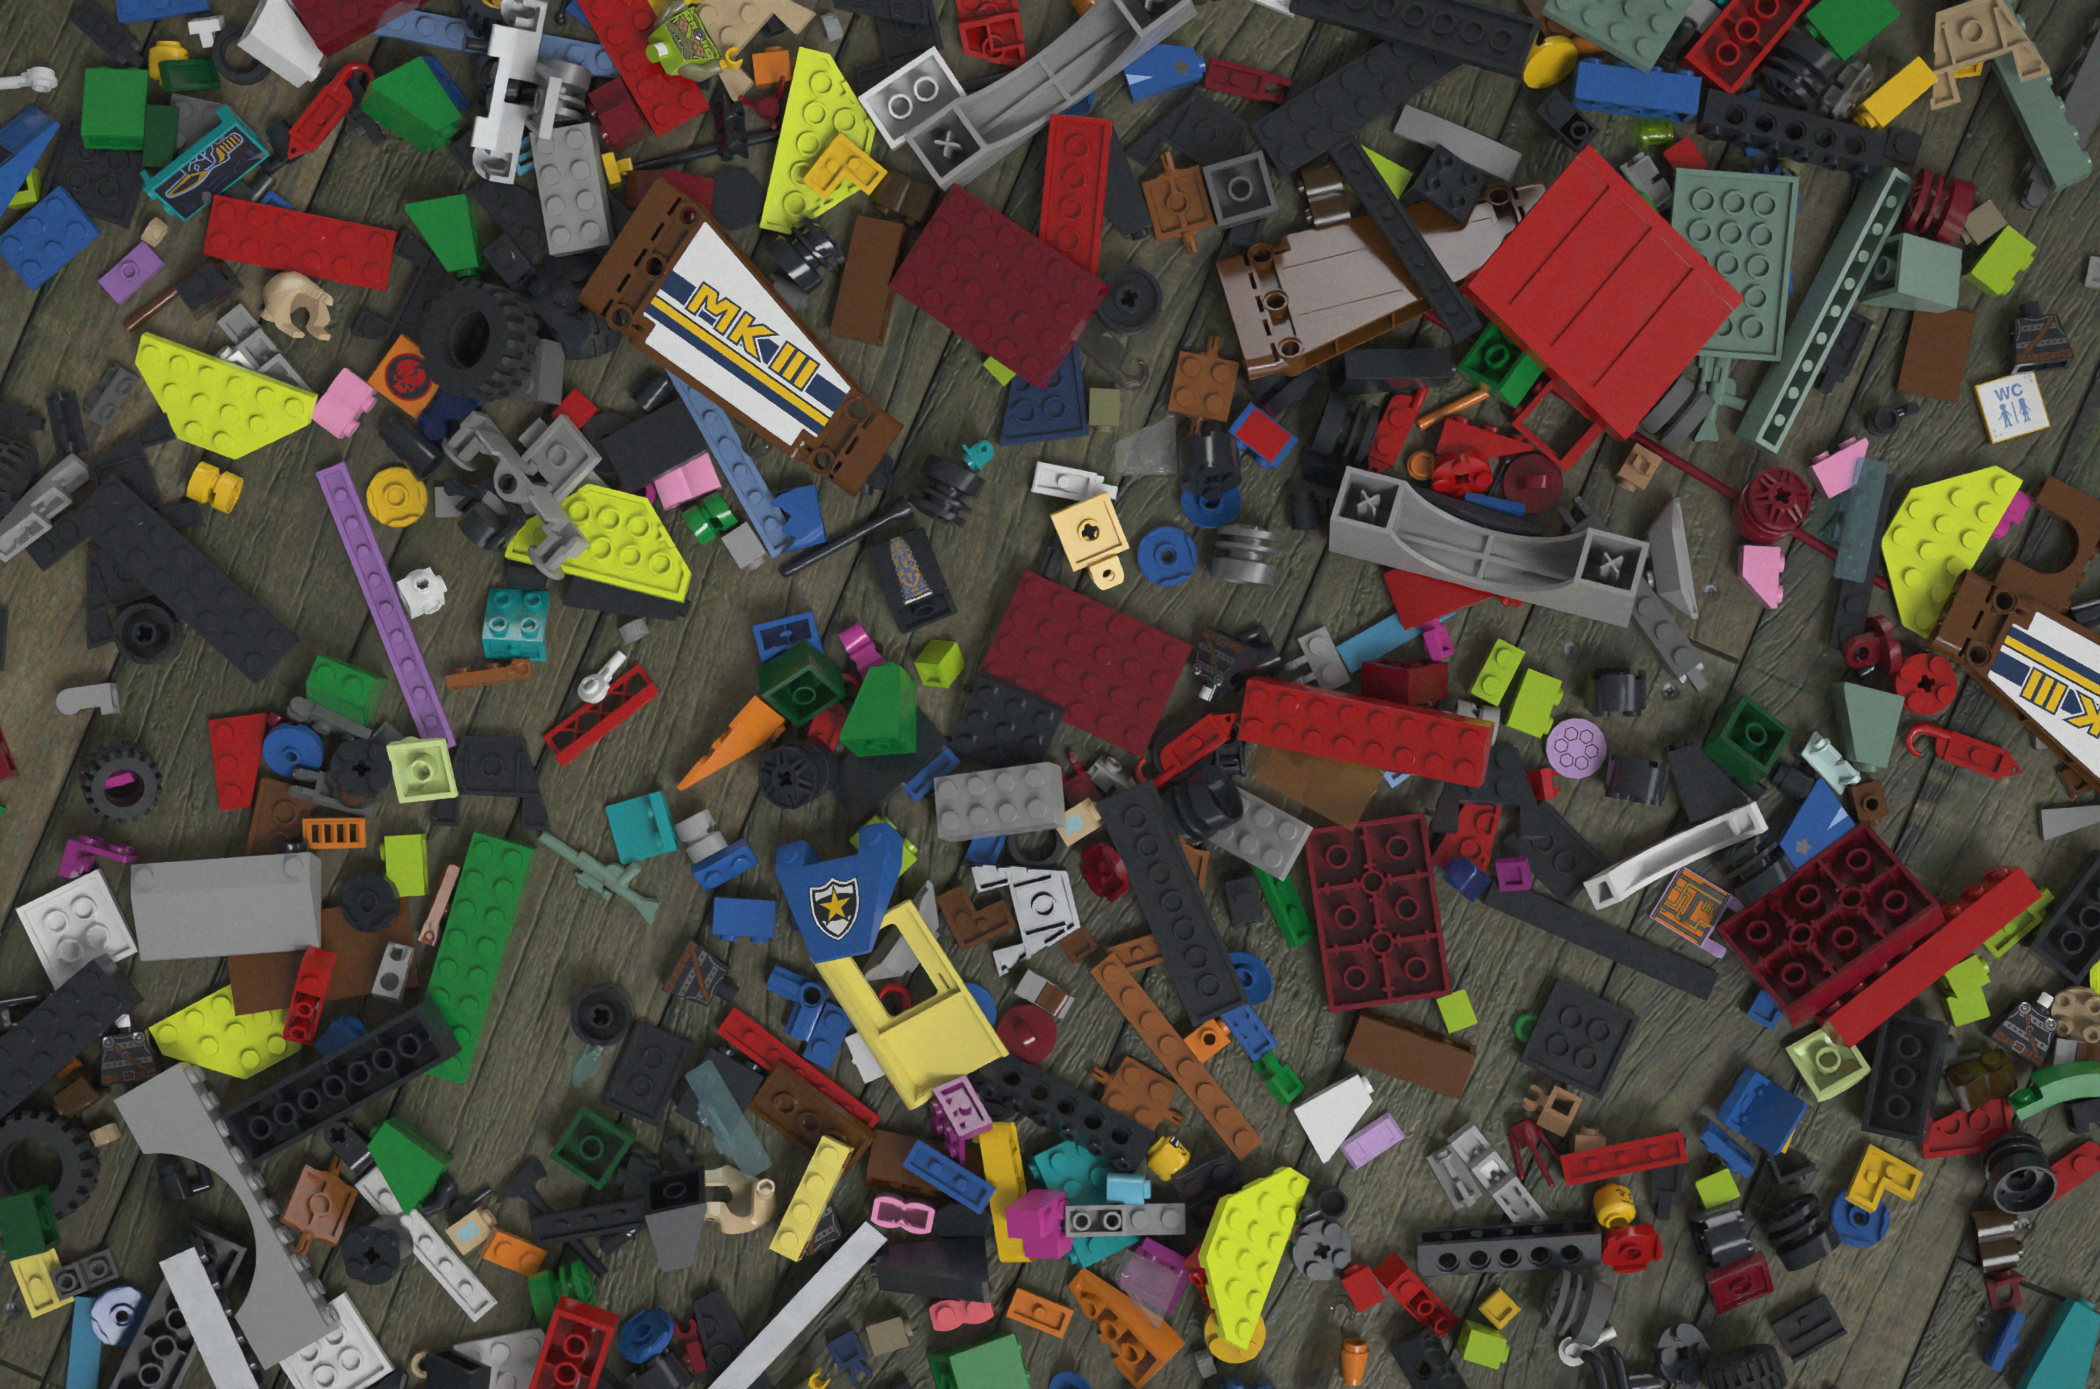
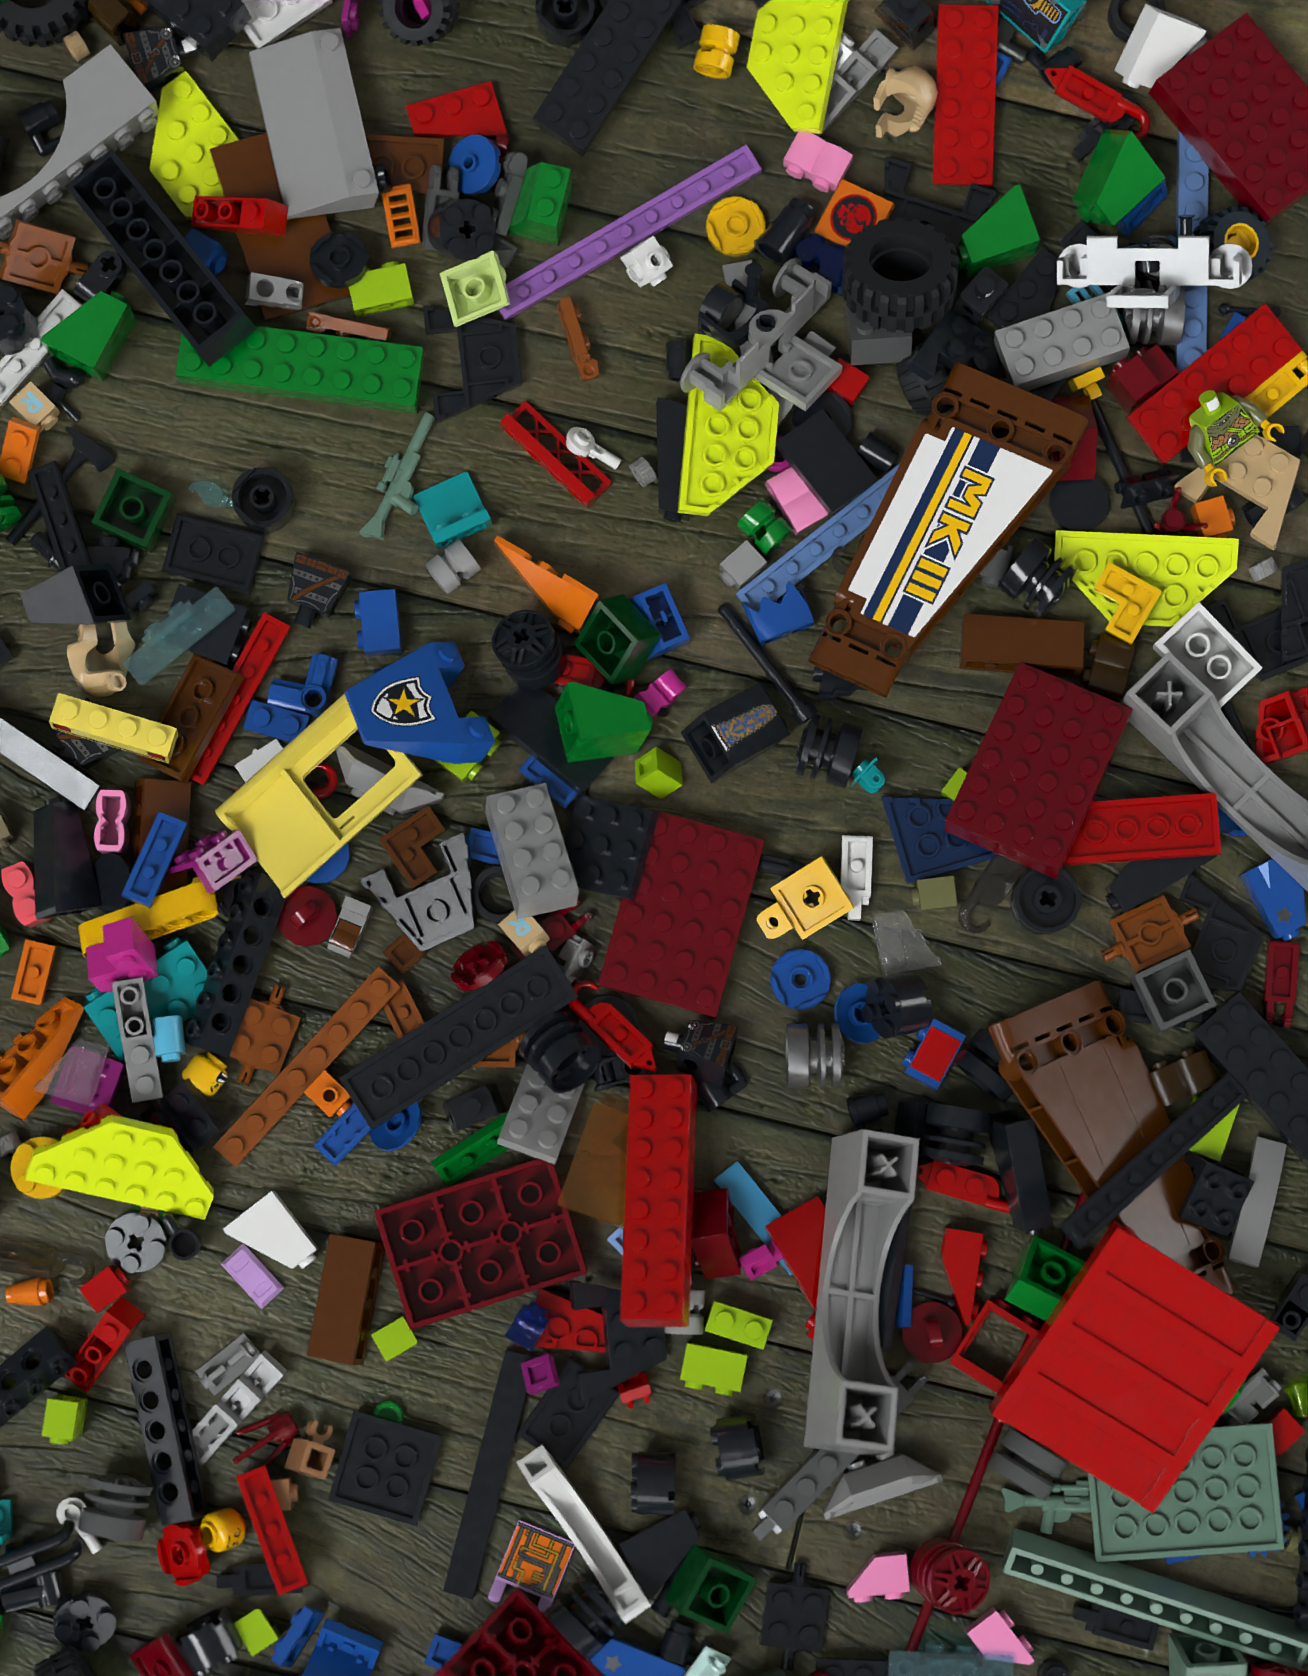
camera: 75 degrees right, 5 degrees down
teal bracket [482,588,550,662] -> none
blue plate [690,838,759,892] -> none
dark orange plate [1168,335,1240,437] -> none
green plate [1252,1051,1305,1107] -> none
light grey hinge [1283,626,1351,690] -> none
orange plate [1407,450,1436,481] -> none
orange bar [1416,389,1491,431] -> none
red plate [1430,449,1493,501] -> none
yellow tile [1477,1286,1521,1331] -> none
lavender tile [1545,718,1607,779] -> none
medium nougat brick [1613,443,1663,493] -> none
none -> black plate [759,1562,829,1671]

